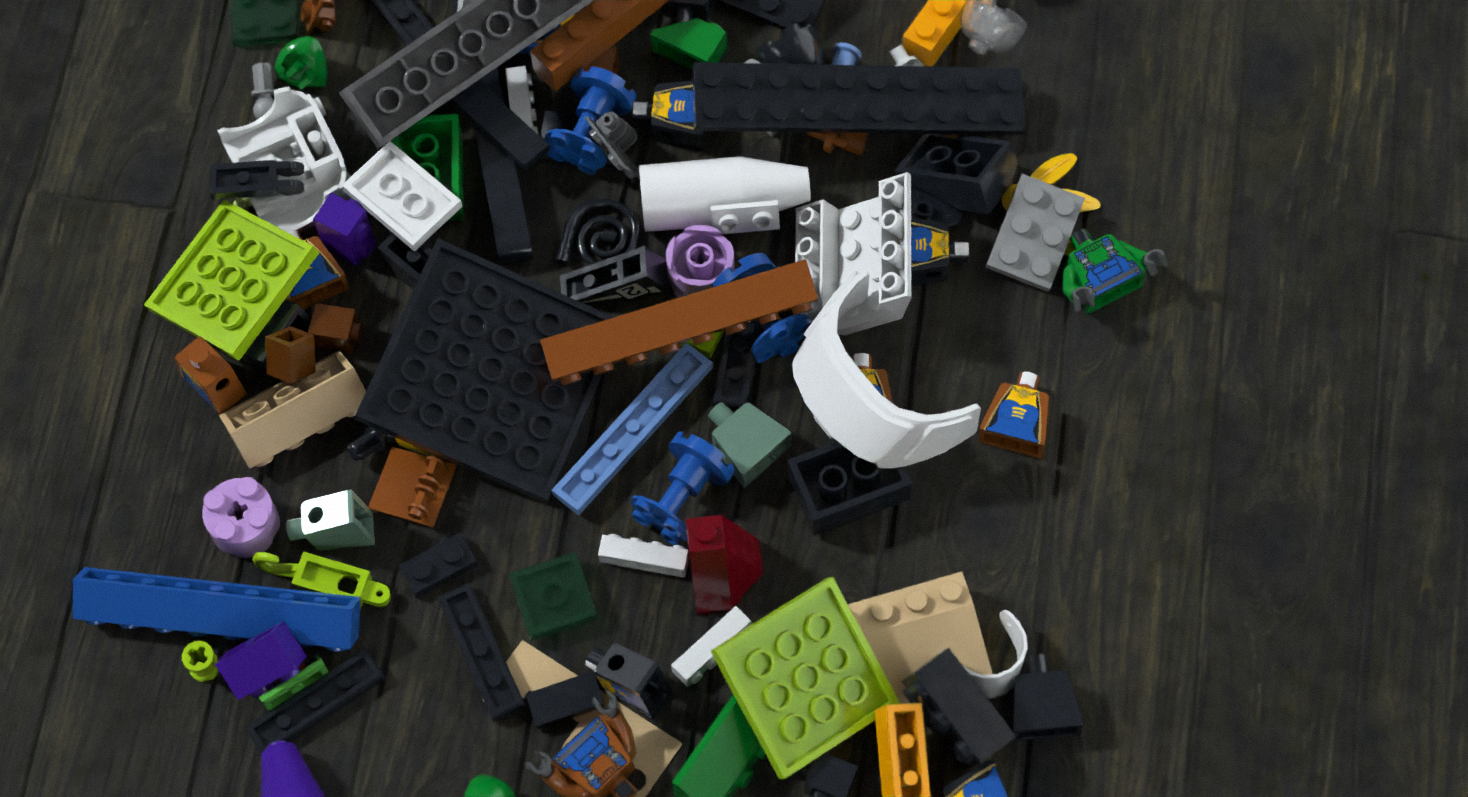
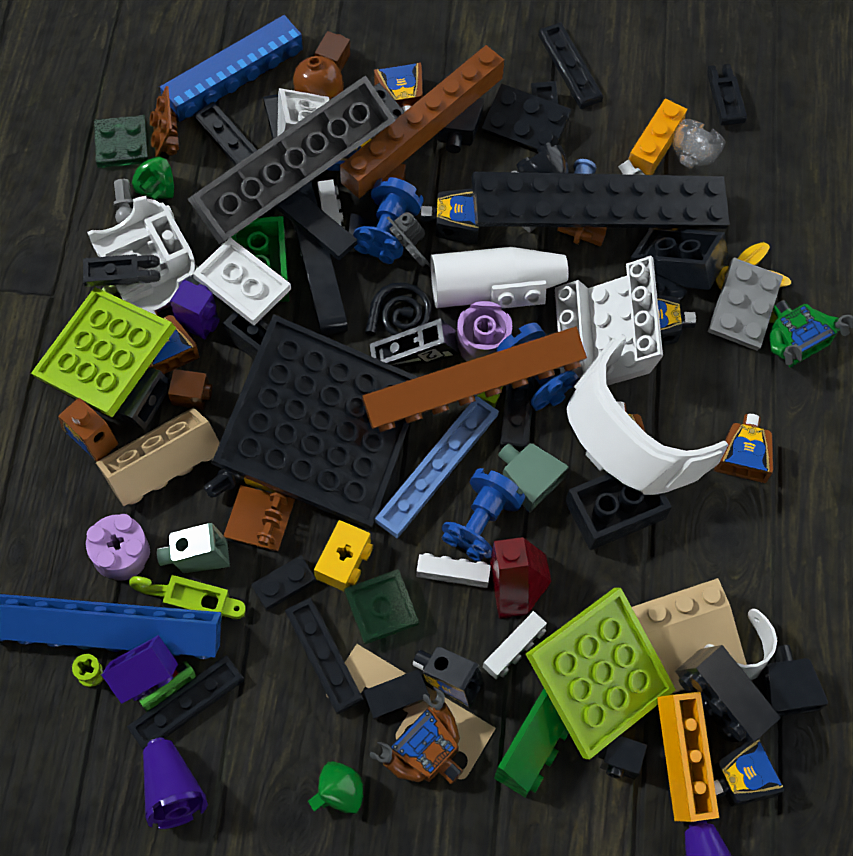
camera: 10 degrees left, 0 degrees up
reddish brown brick [265,326,316,384] -> none
green slope [650,18,727,70] -> none
none -> yellow brick [314,520,373,592]

